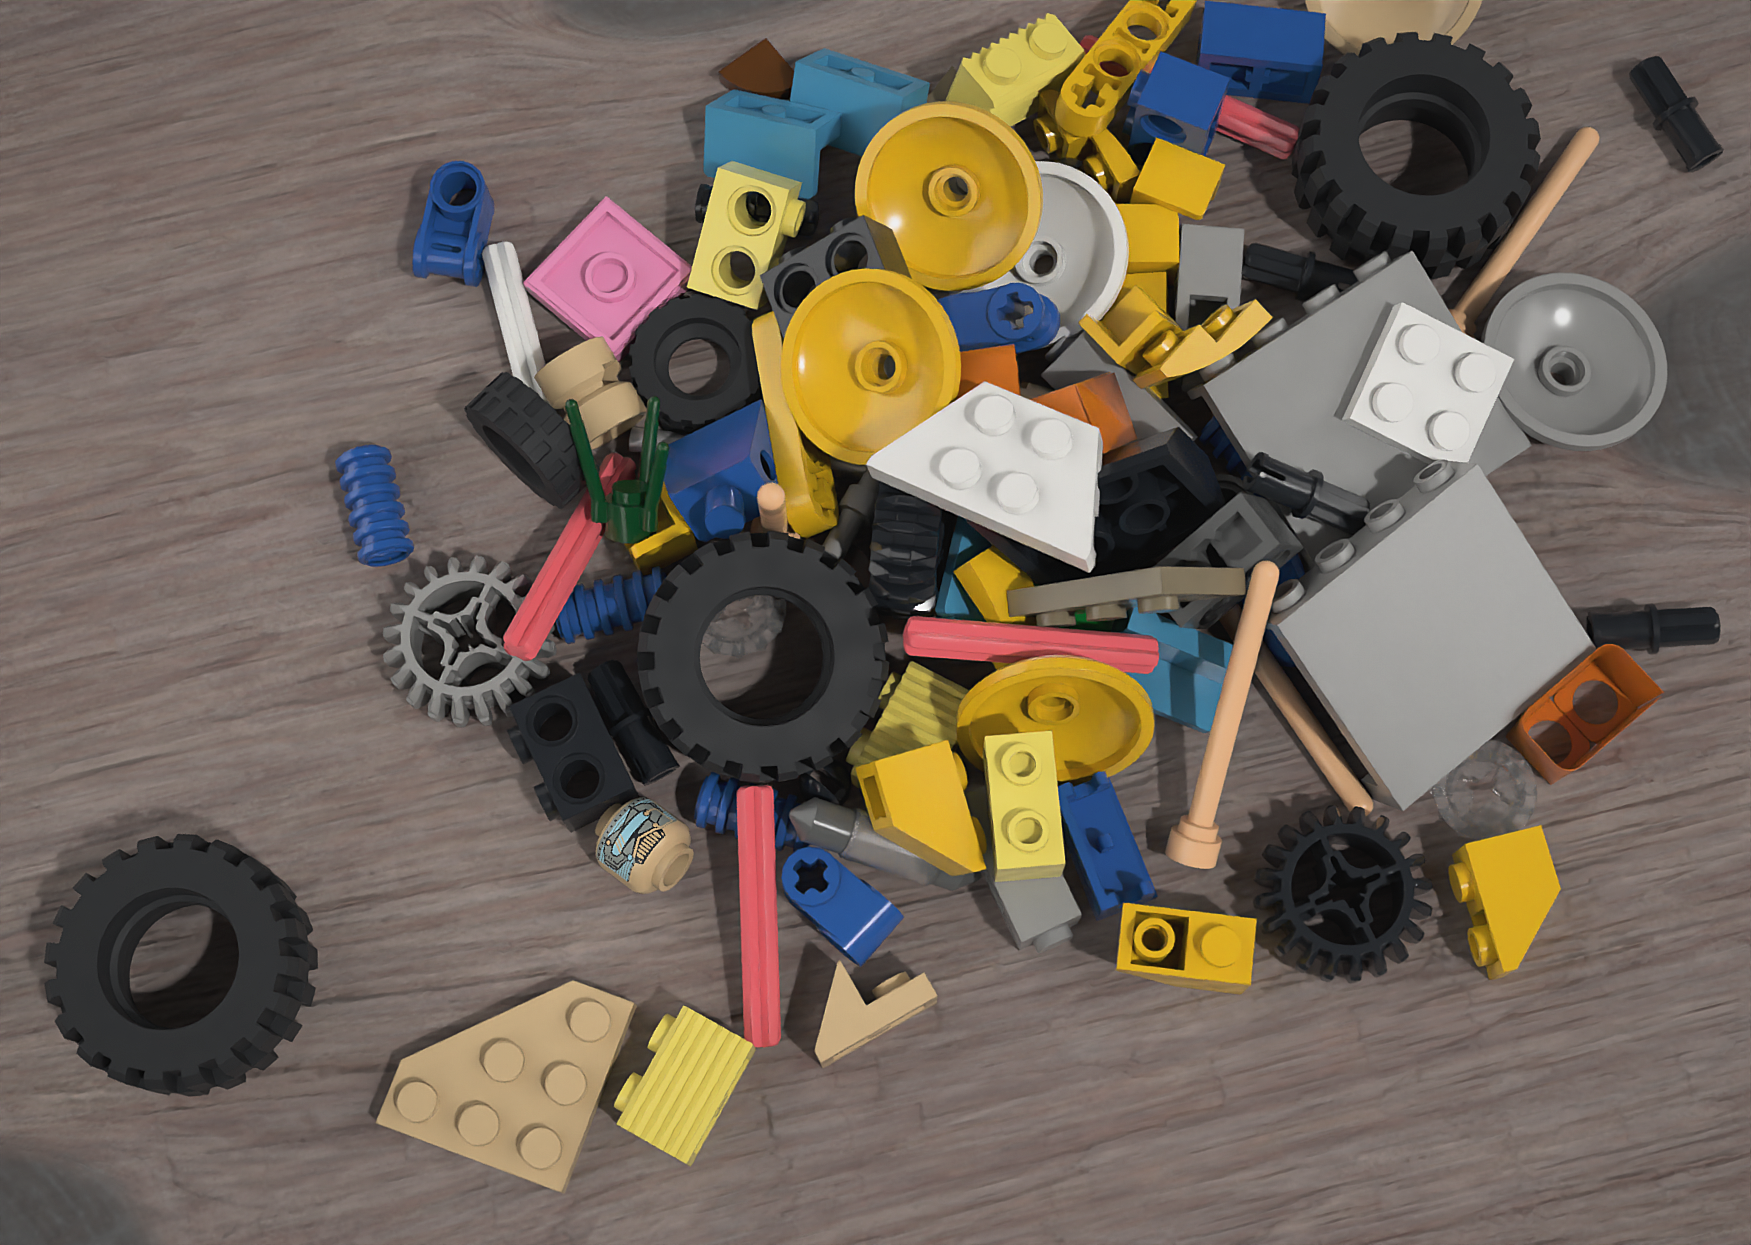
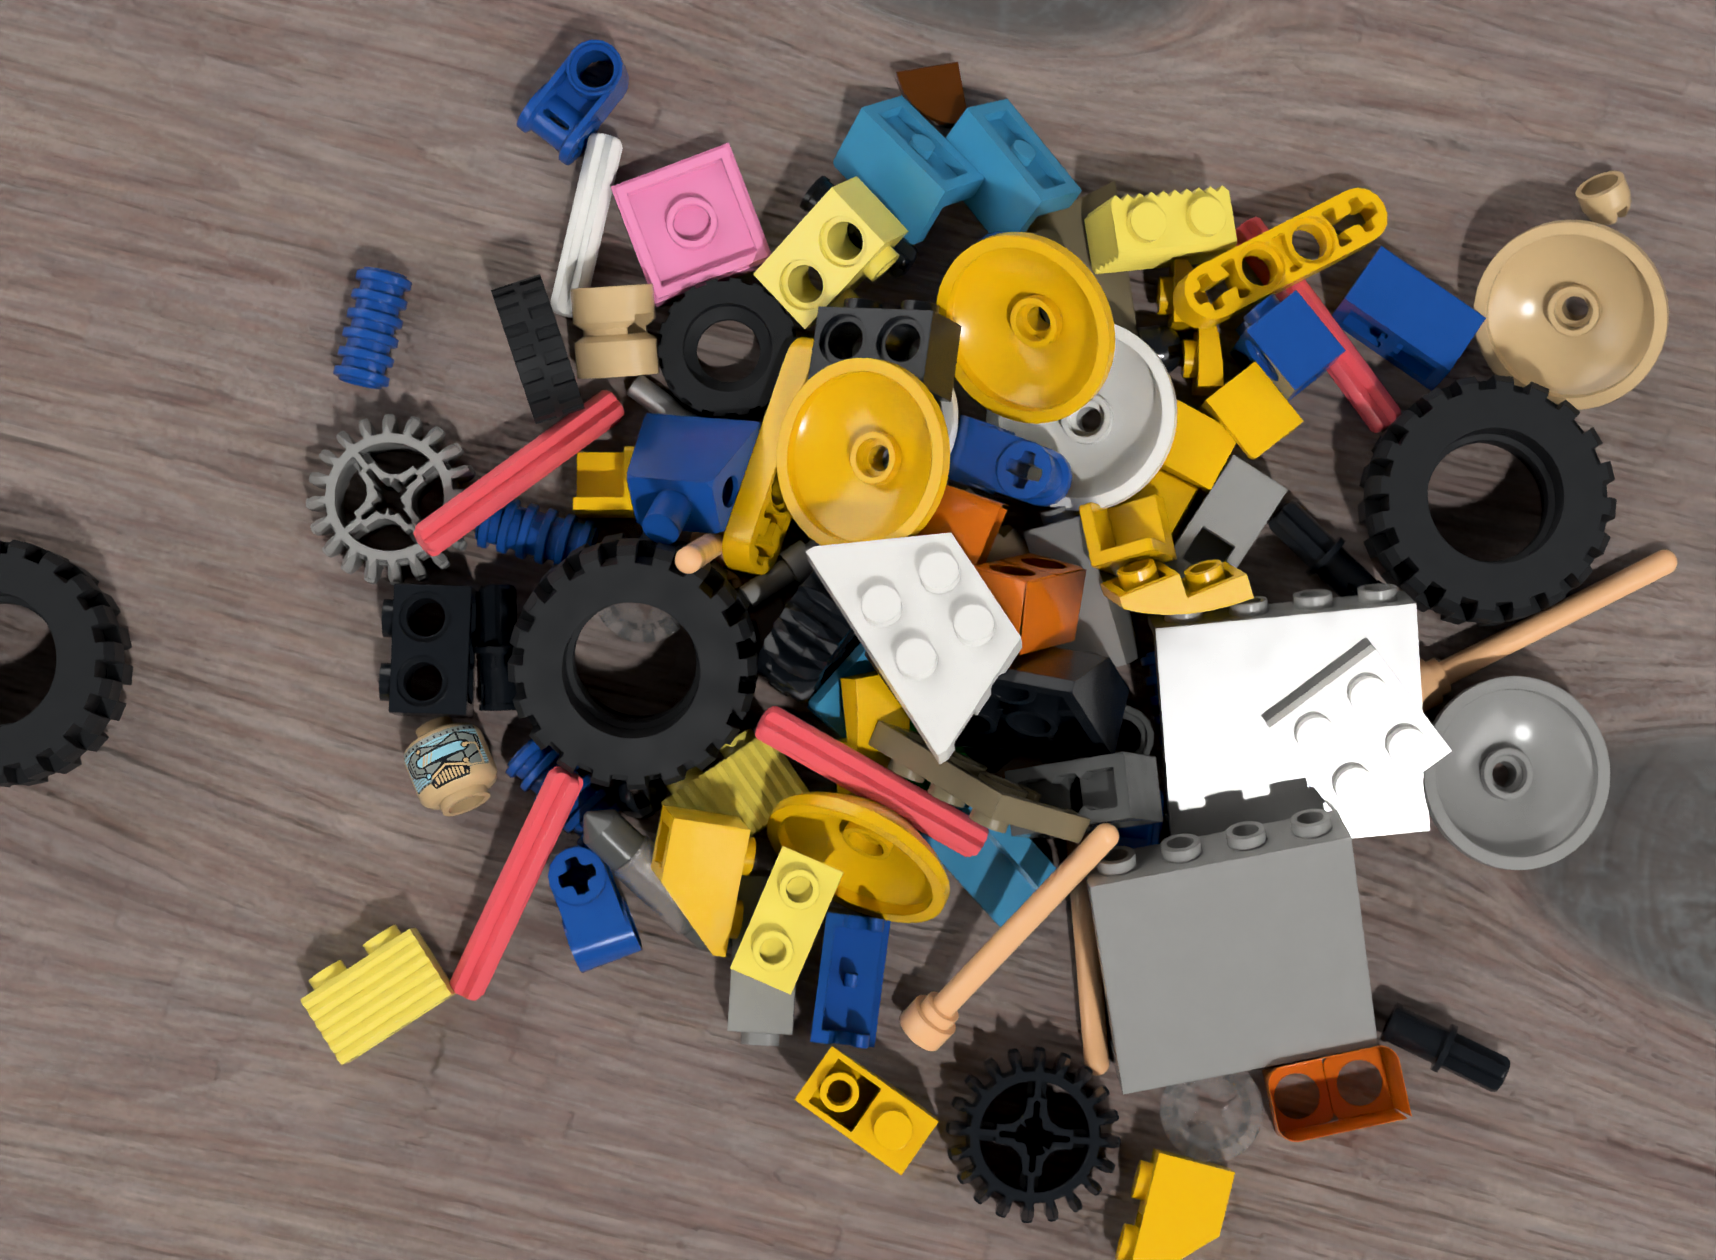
camera: 25 degrees right, 10 degrees up
tan plate [376,980,637,1194] -> none
dark green plant [565,396,669,544] -> none
tan slope [814,960,938,1068] -> none
black axle [1243,452,1370,535] -> none

